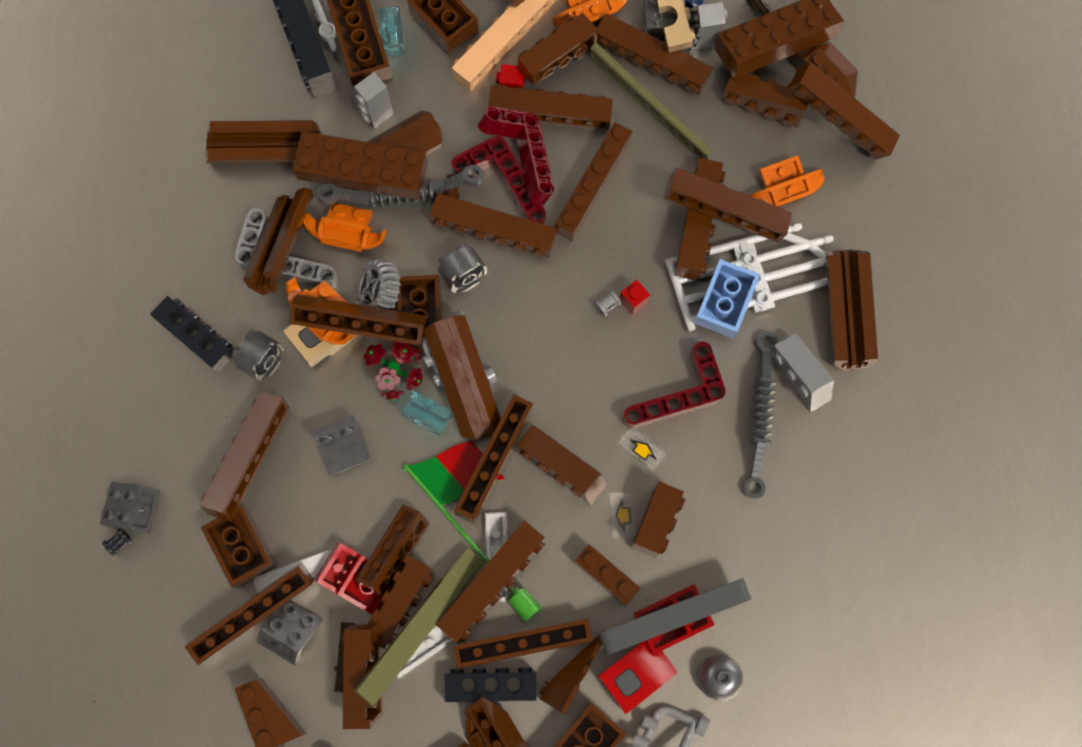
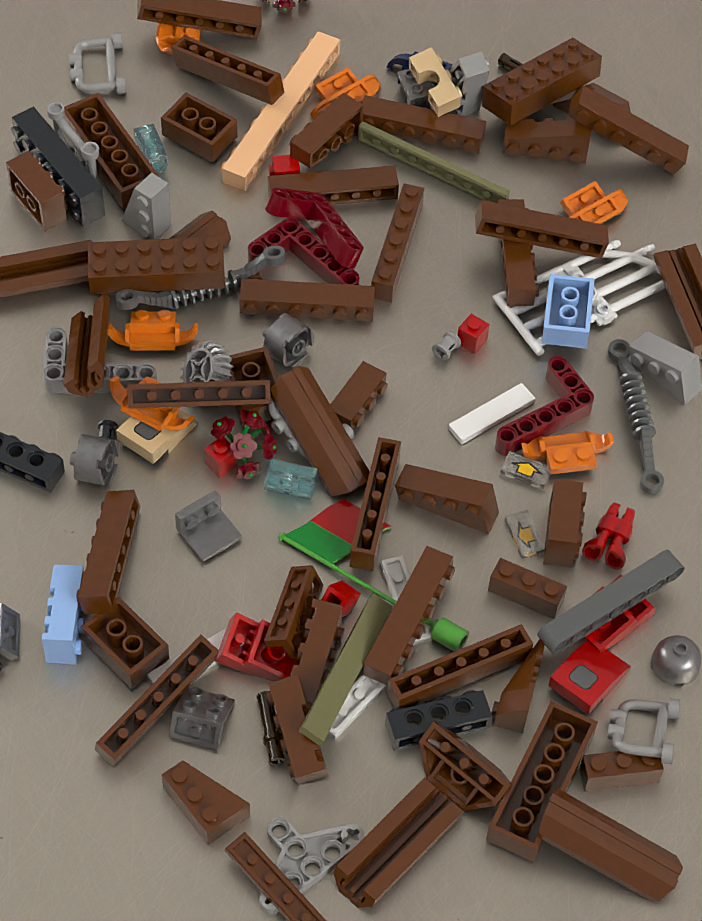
camera: 15 degrees left, 20 degrees down
none -> reddish brown brick [6,151,67,231]
none -> light blue wedge [42,565,84,664]
none -> black bush [97,420,119,440]
none -> red brick [204,437,238,479]
none -> red brick [321,580,361,617]
none -> reddish brown brick [330,361,388,430]
none -> white tile [448,383,536,445]
none -> orange plate [521,431,614,475]
none -> red piece [582,502,635,569]

